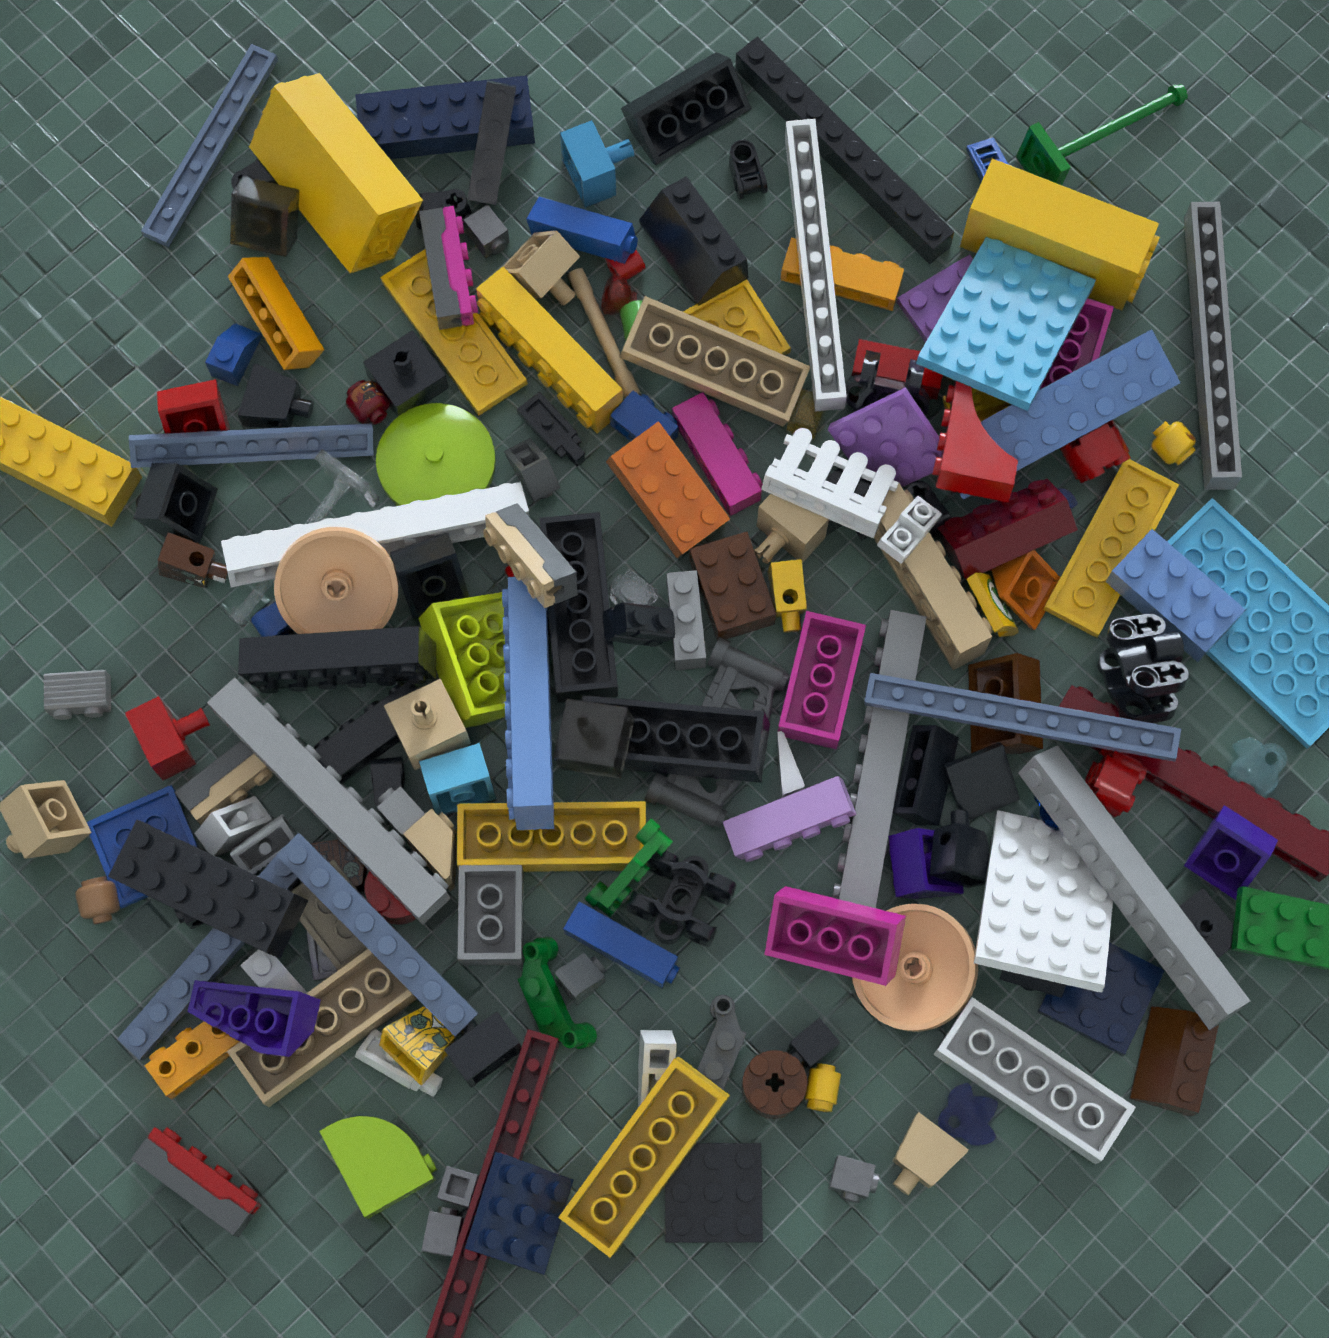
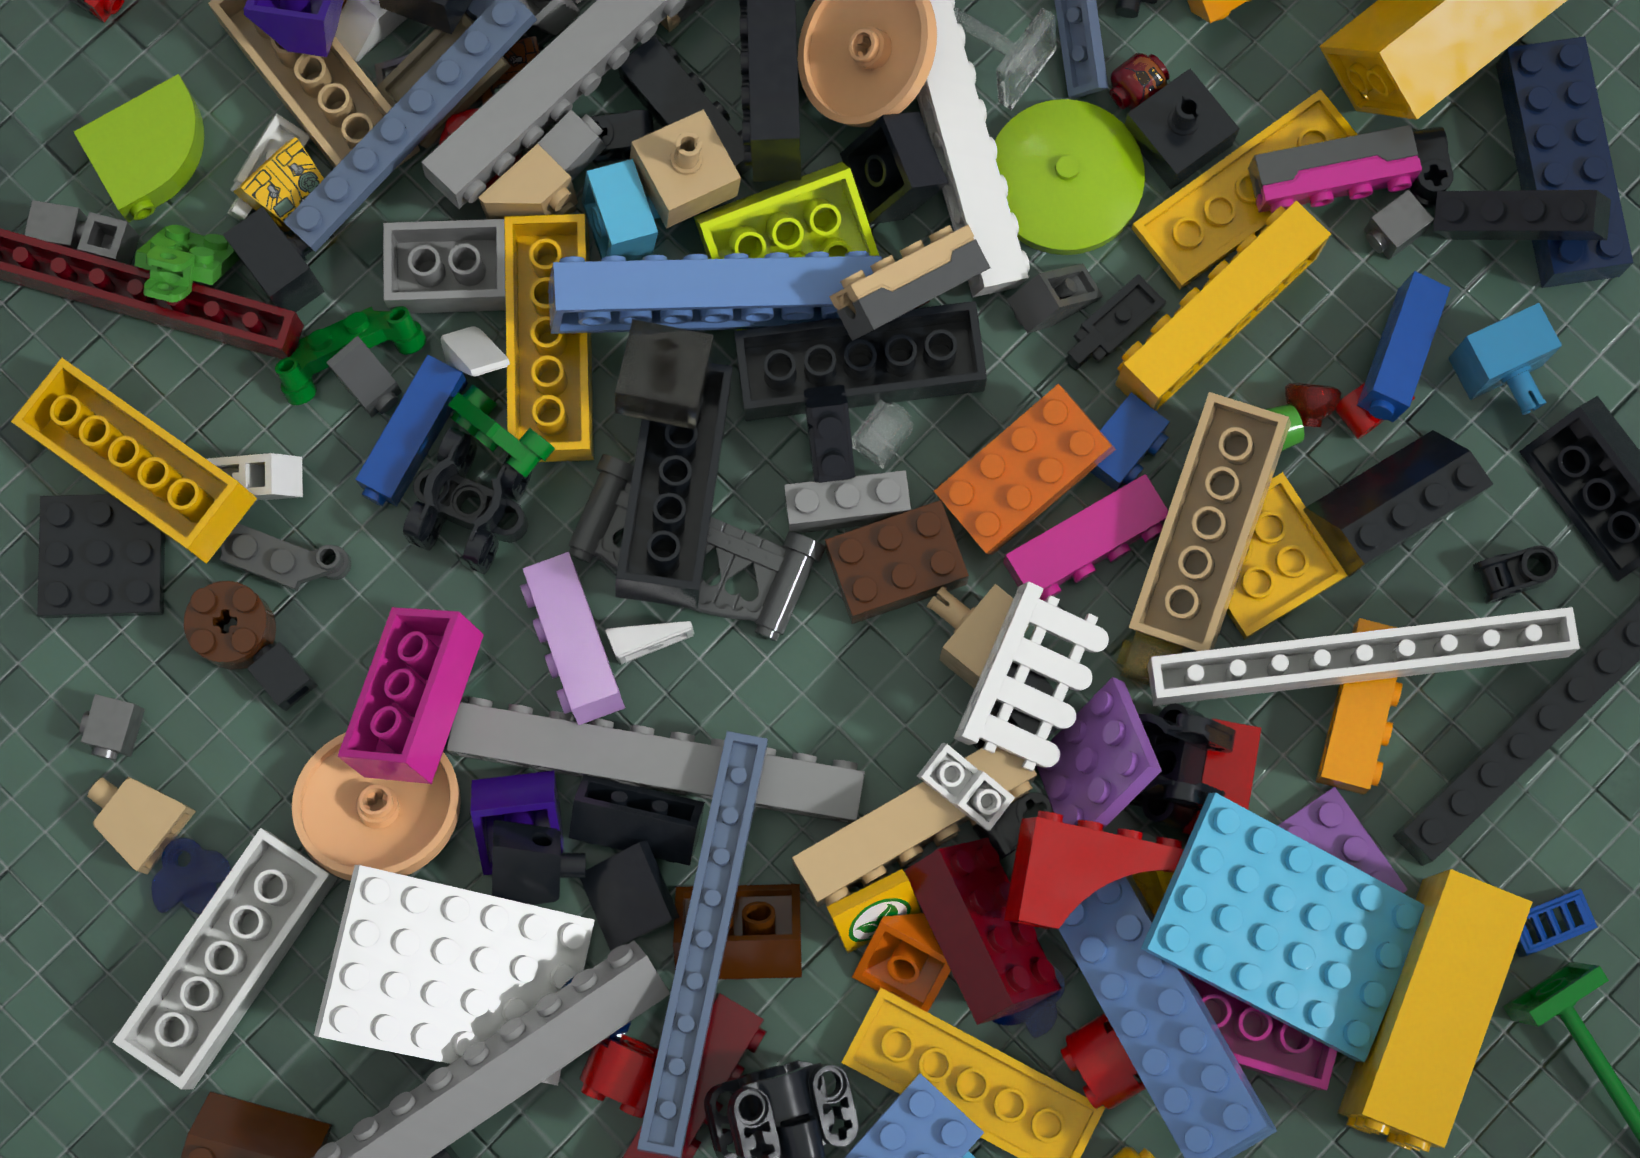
camera: 90 degrees right, 5 degrees up
dark blue plate [465,1152,574,1275] -> none
tan brick [503,231,580,306] -> none
tan piece [568,268,641,399] -> none
yellow torso [767,559,807,633] -> none
dark pink brick [777,611,866,749] -> none
yellow brick [805,1063,841,1112] -> none
dark blue plate [1037,942,1165,1056] -> none
none -> bright green plate [135,225,240,302]
none -> white slope [440,326,510,377]

